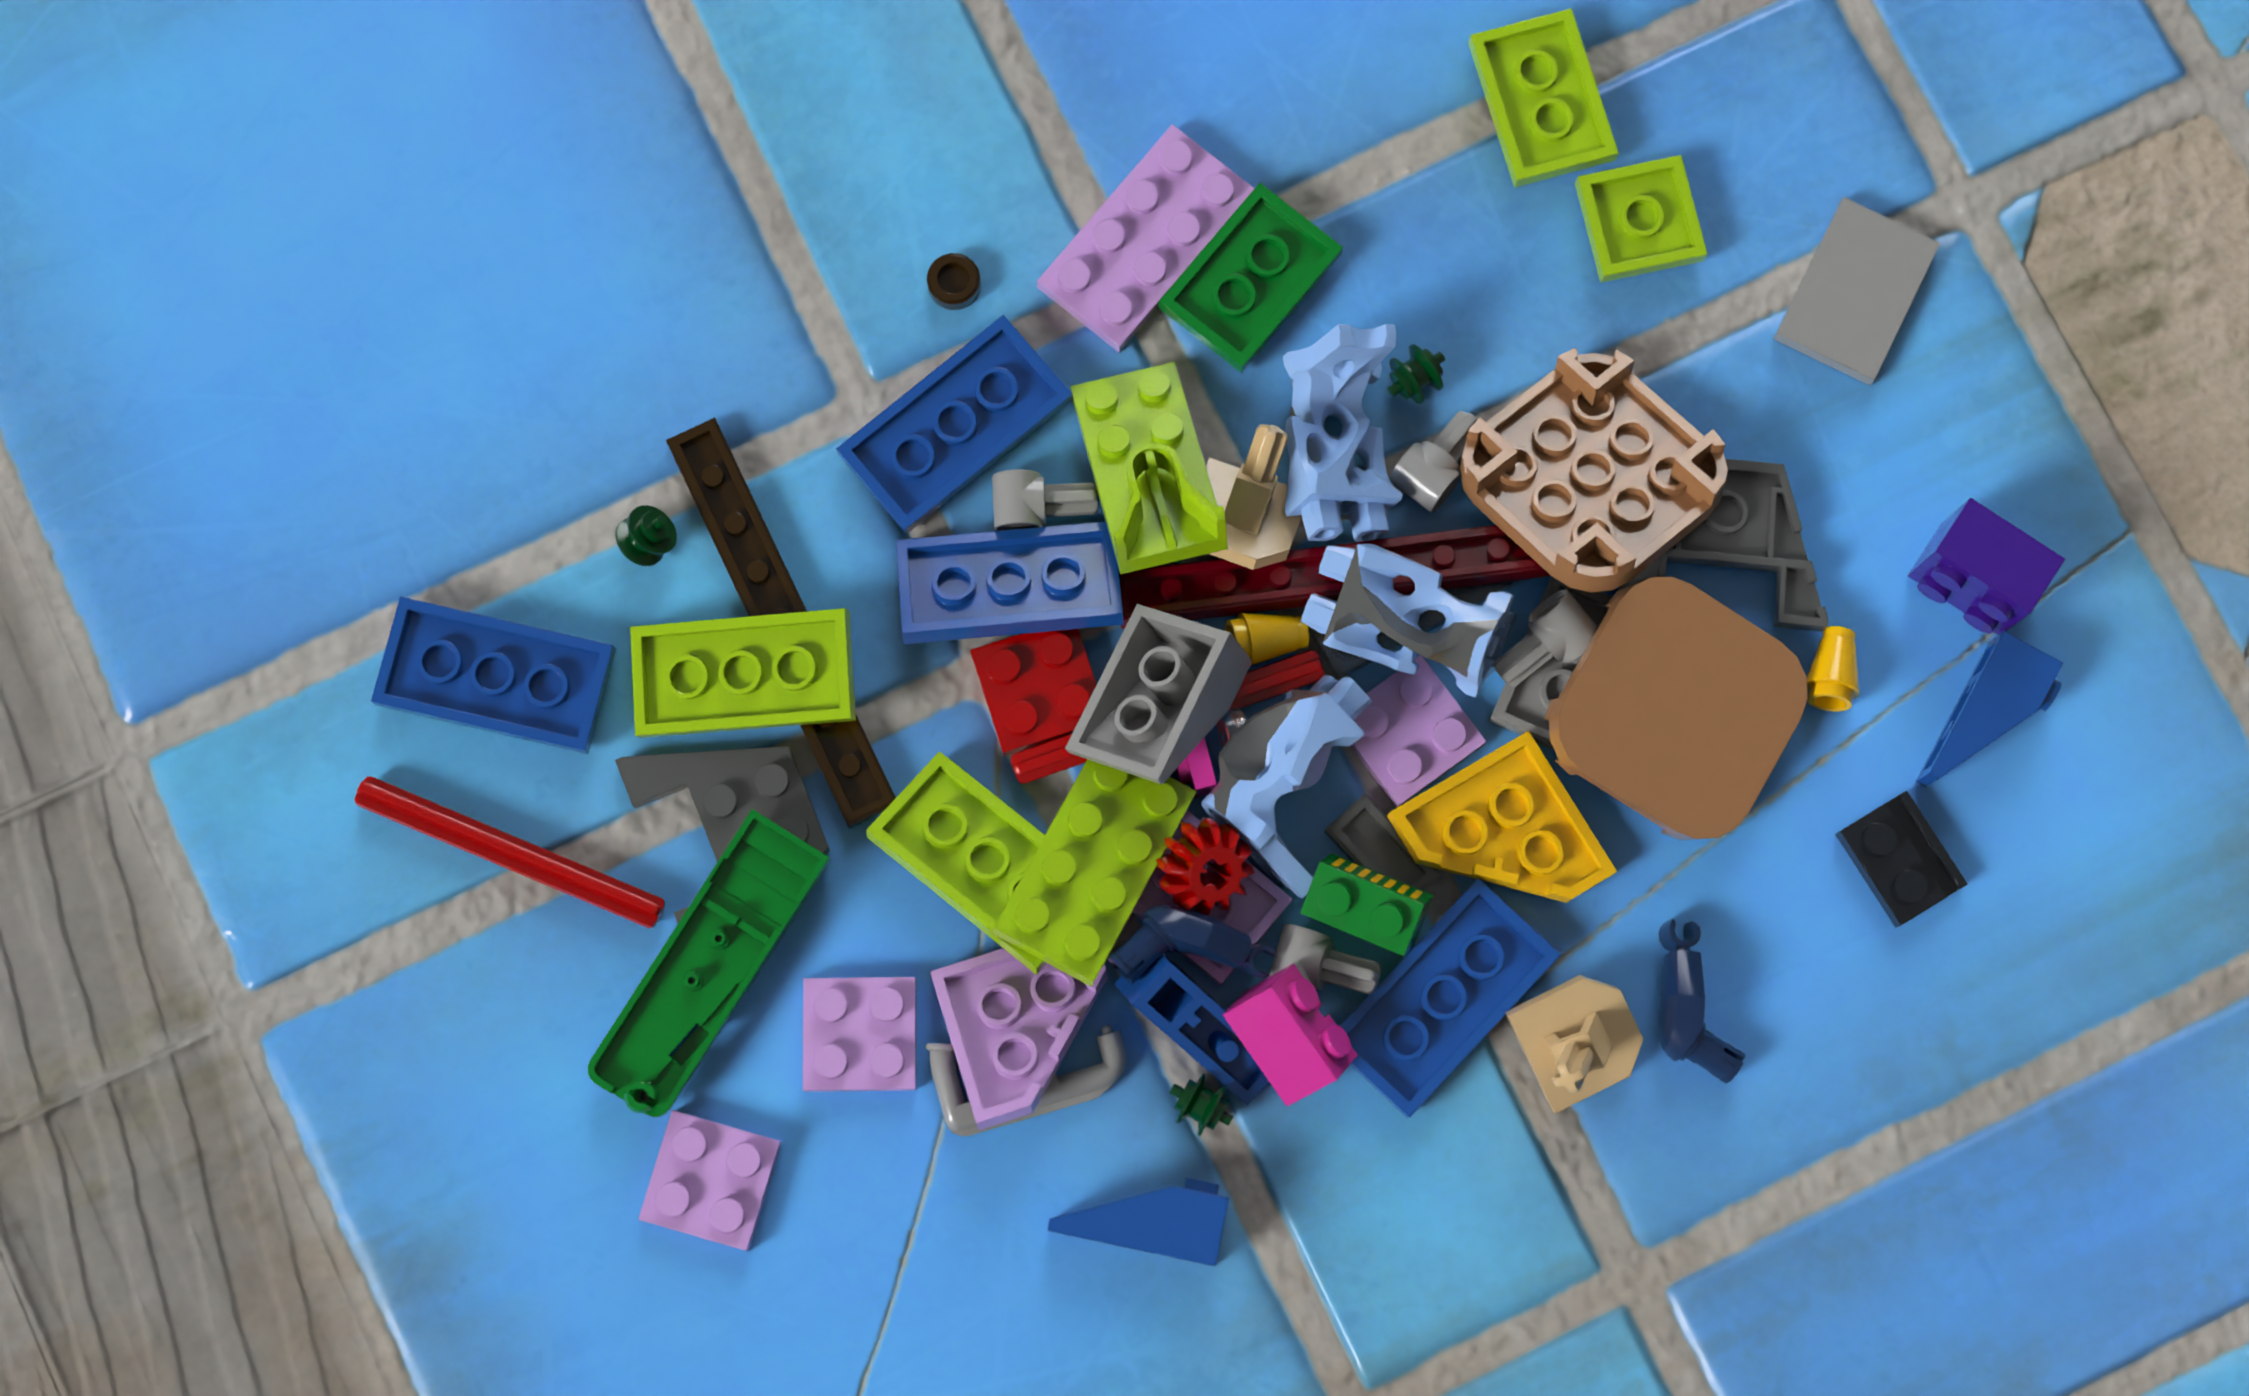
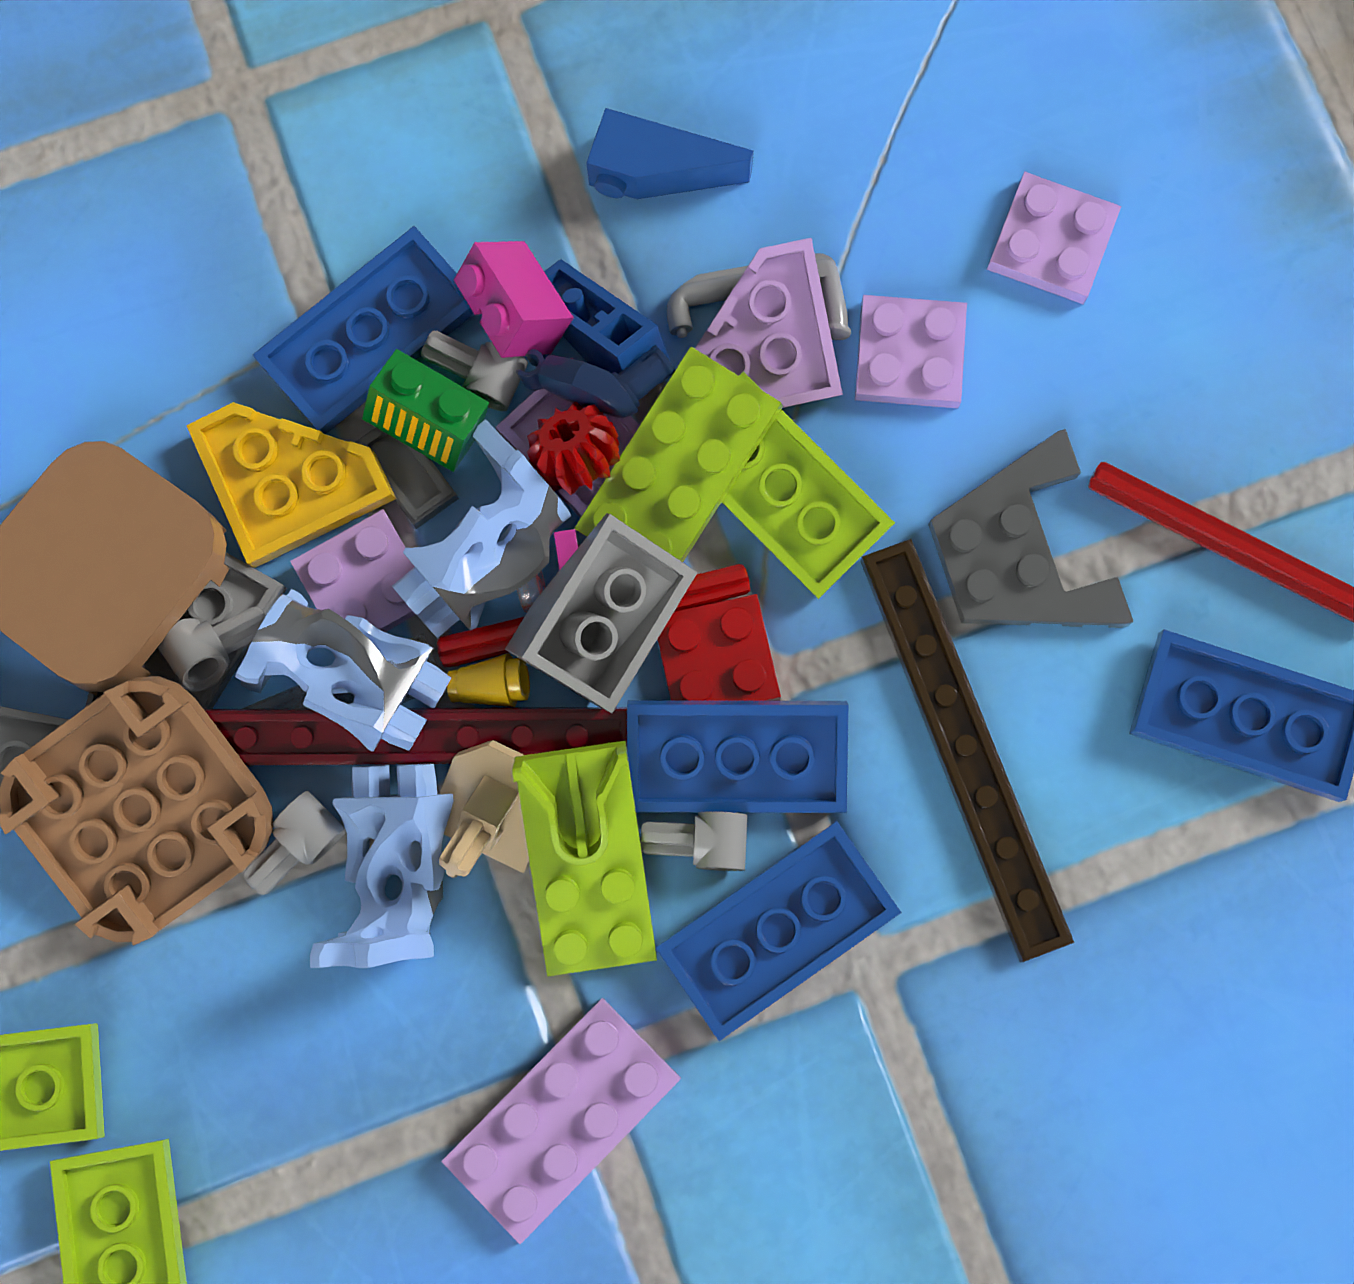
camera: 170 degrees left, 0 degrees up
green piece [588,809,831,1117] -> none
dark green wheel [615,505,677,566] -> none
lime plate [630,608,856,738] -> none
dark brown tile [927,253,981,310] -> none
green plate [1158,183,1343,373] -> none
dark green wheel [1169,1073,1234,1136] -> none
dark green wheel [1387,344,1445,404] -> none
tan piece [1505,975,1644,1114] -> none
dark blue arm [1658,919,1745,1084] -> none

